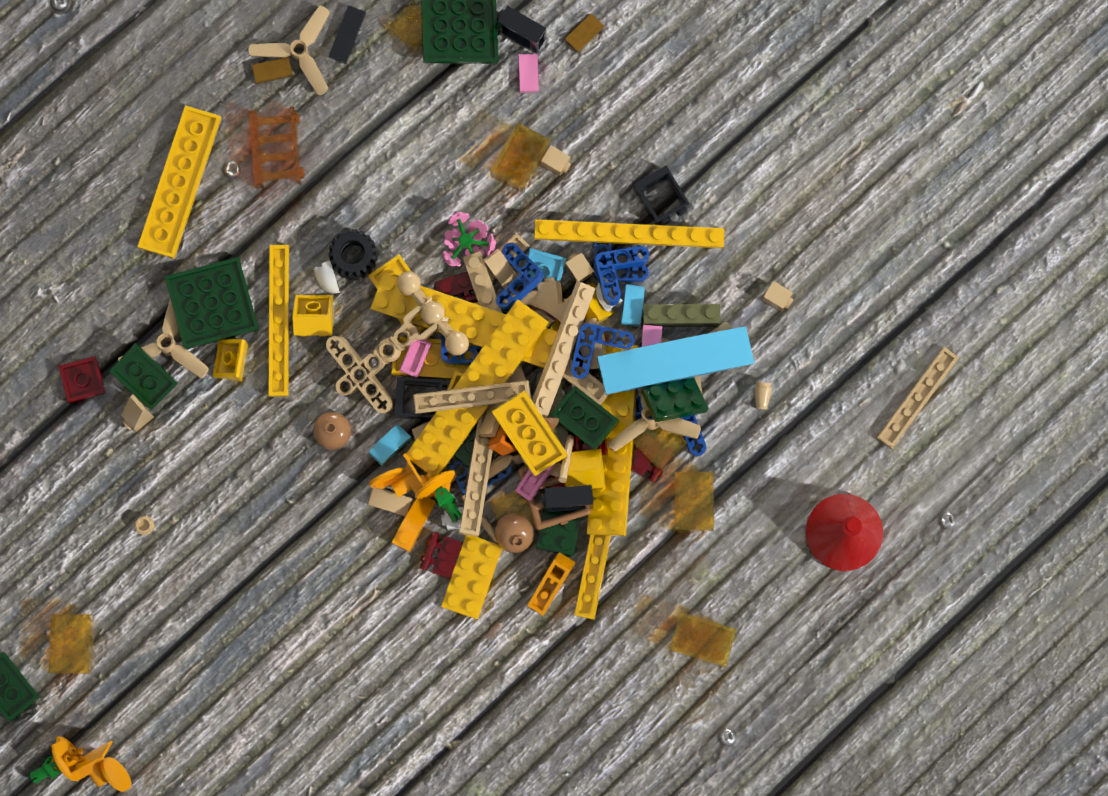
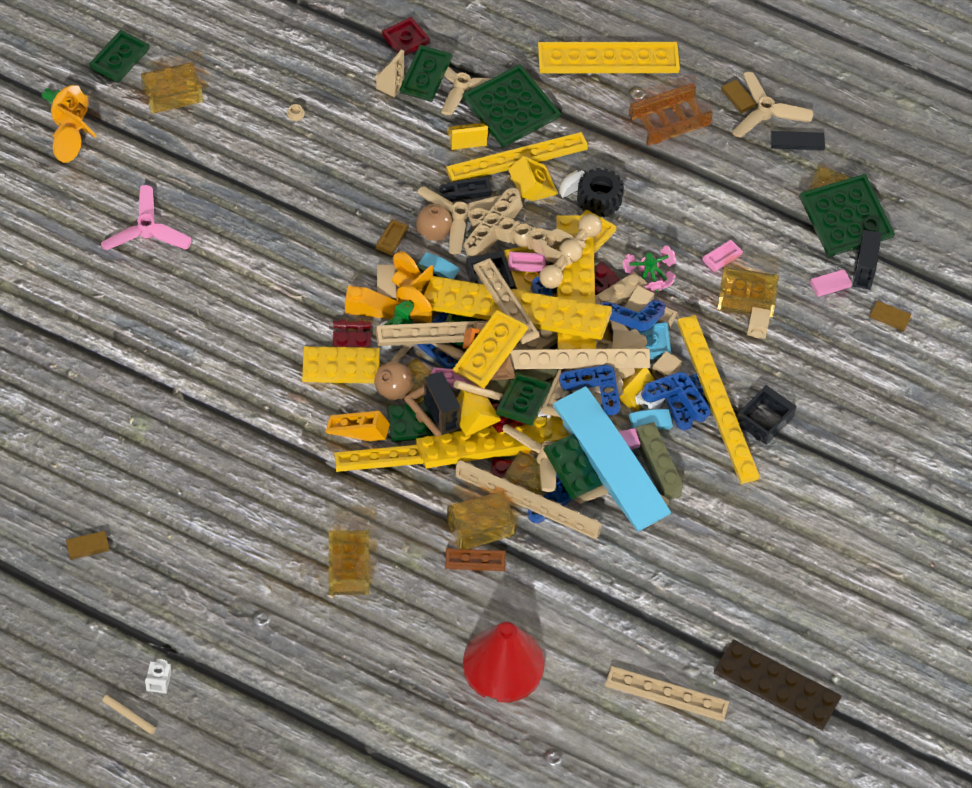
camera: 70 degrees right, 25 degrees down
tan cone [754,382,772,409] -> none
tan brick [762,281,794,312] -> none
none -> bright pink piece [101,185,192,250]
none -> pearl gold tile [376,219,409,255]
none -> tan piece [418,187,501,255]
none -> black hinge [439,177,492,202]
none -> dark orange tile [445,548,506,572]
none -> tan plate [456,460,601,540]
none -> bright pink tile [702,239,743,272]
none -> dark brown plate [714,639,842,731]

